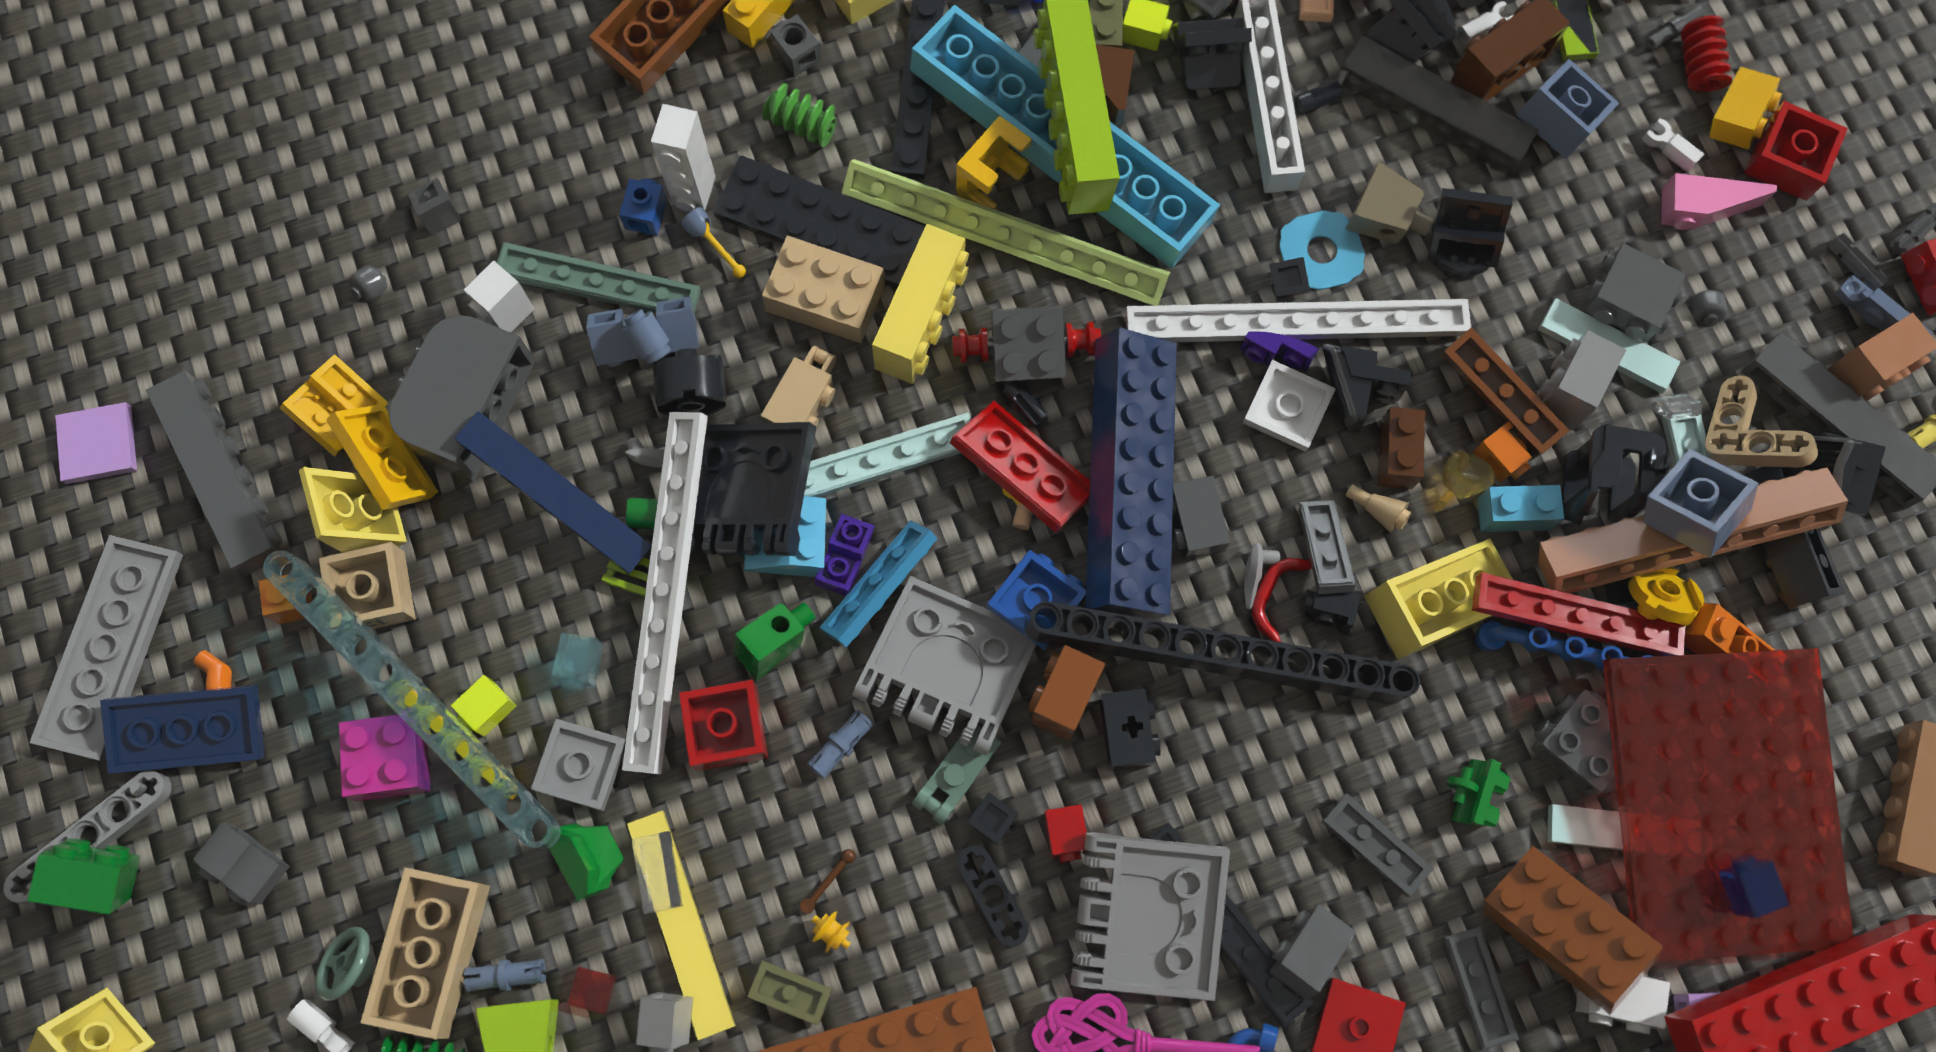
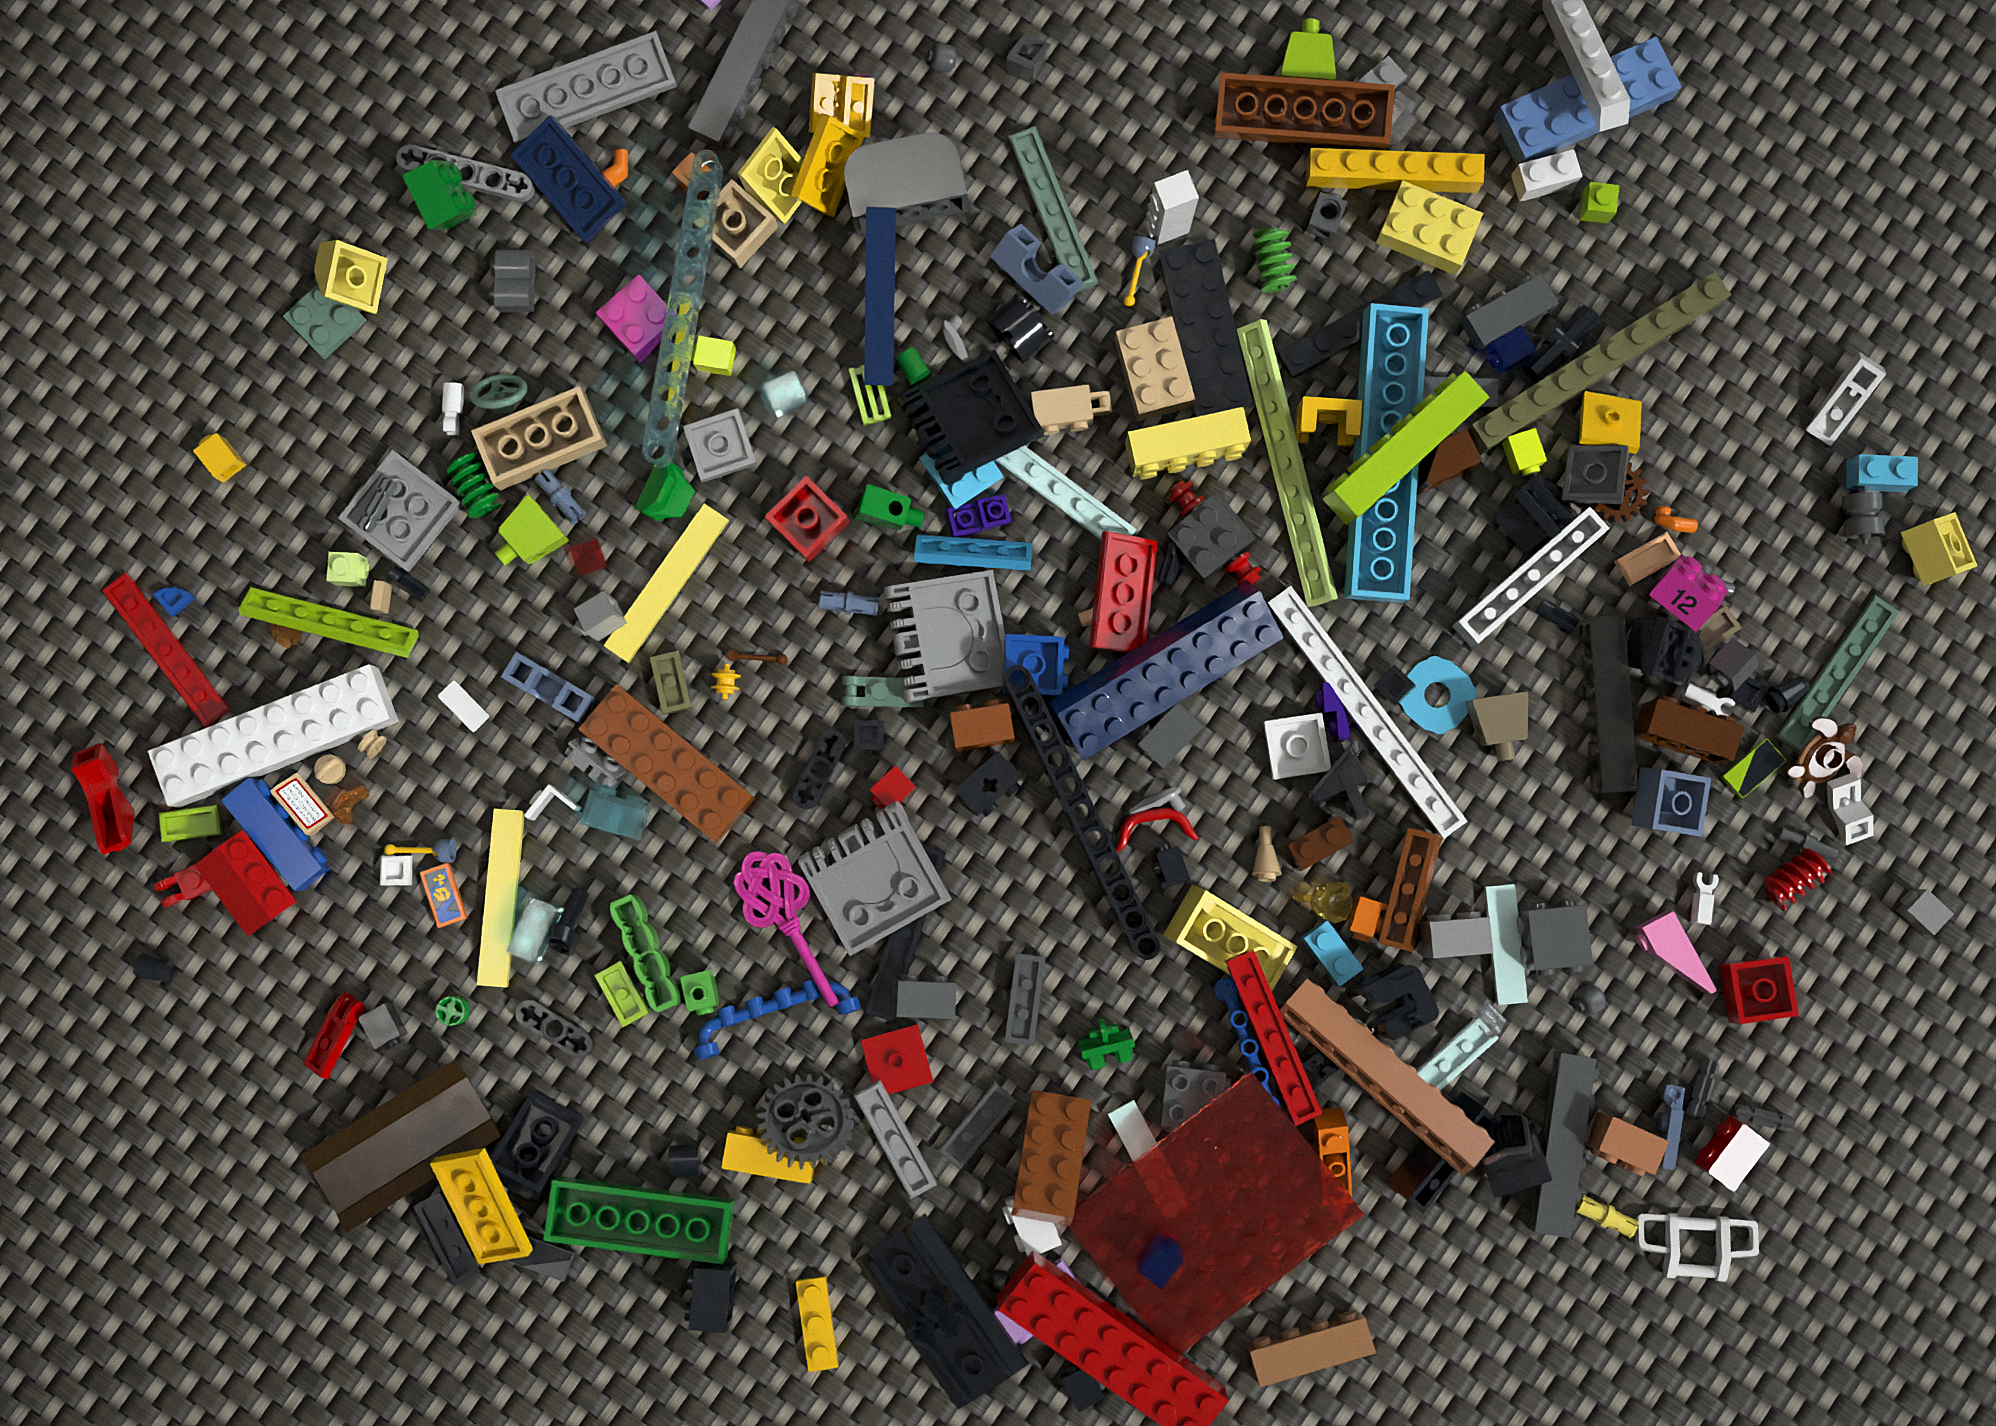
camera: 60 degrees right, 10 degrees up
white brick [464,261,535,333] -> none
blue brick [619,178,668,236] -> none
sand blue brick [621,309,671,364] -> none
white plate [622,412,708,774] -> none
clear tile [632,831,683,914] -> none
tile [1298,500,1356,594] -> none
black piece [1428,188,1513,280] -> none
yellow plate [1627,567,1704,626] -> none
sand blue brick [1643,449,1759,558] -> none
tan beam [1705,375,1818,467] -> none
yellow brick [1709,67,1782,150] -> none

